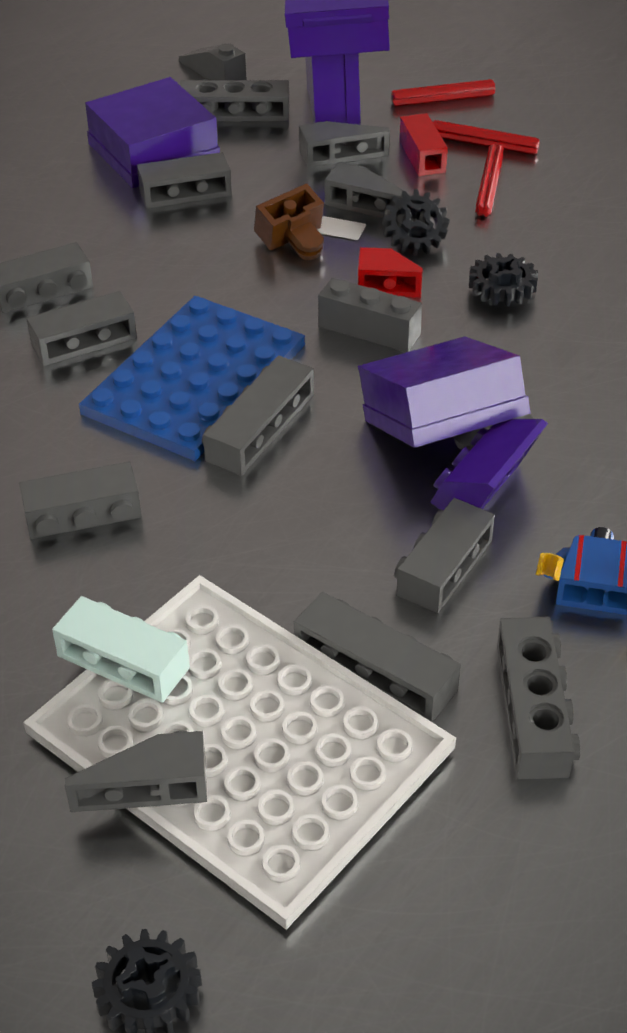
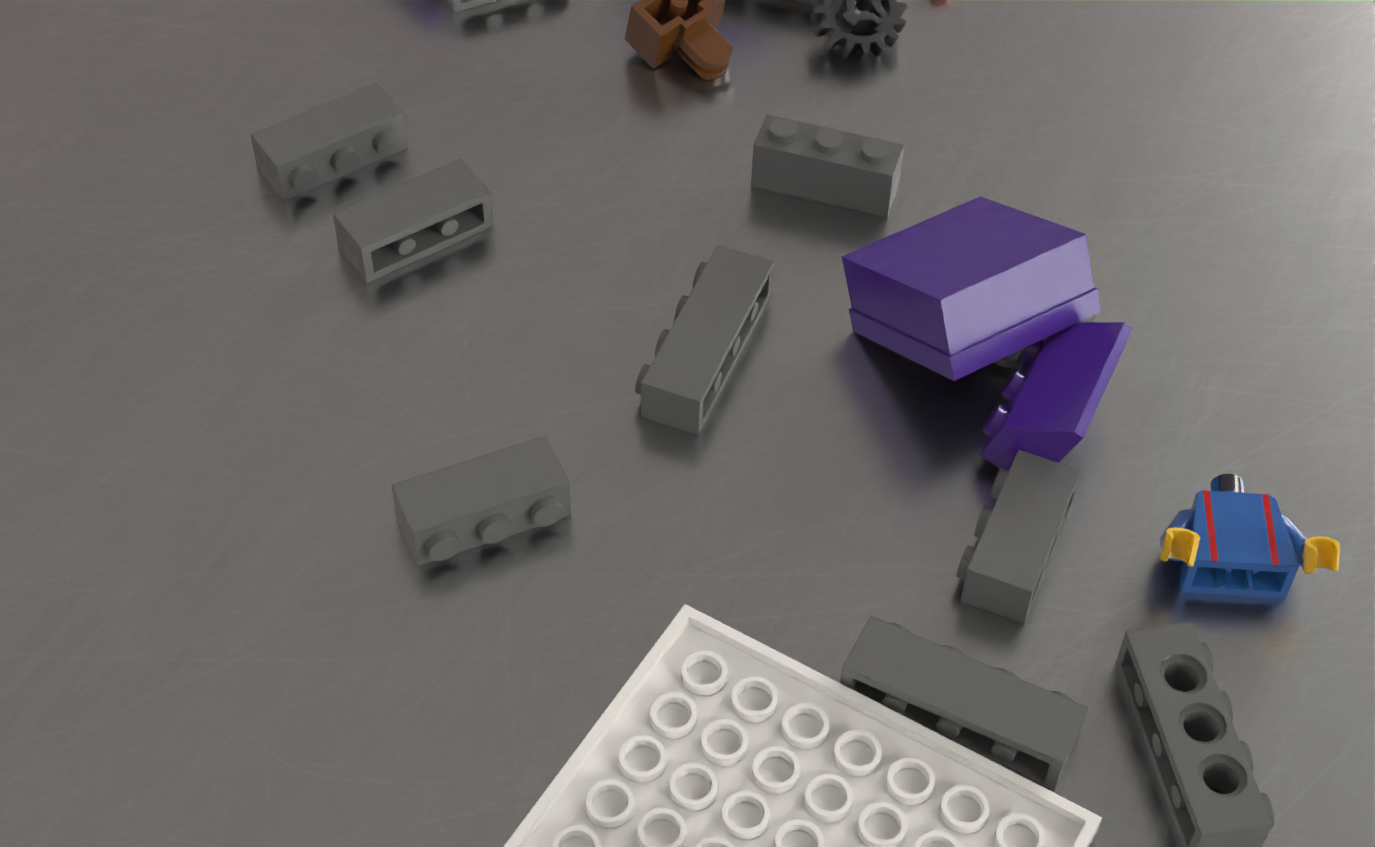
camera: 10 degrees left, 5 degrees up
light aqua brick [52,596,190,703] -> none
blue plate [79,296,305,461] -> none
white sticker [317,216,366,240] -> none
red slope [358,247,423,298] -> none
black gear [468,253,538,306] -> none

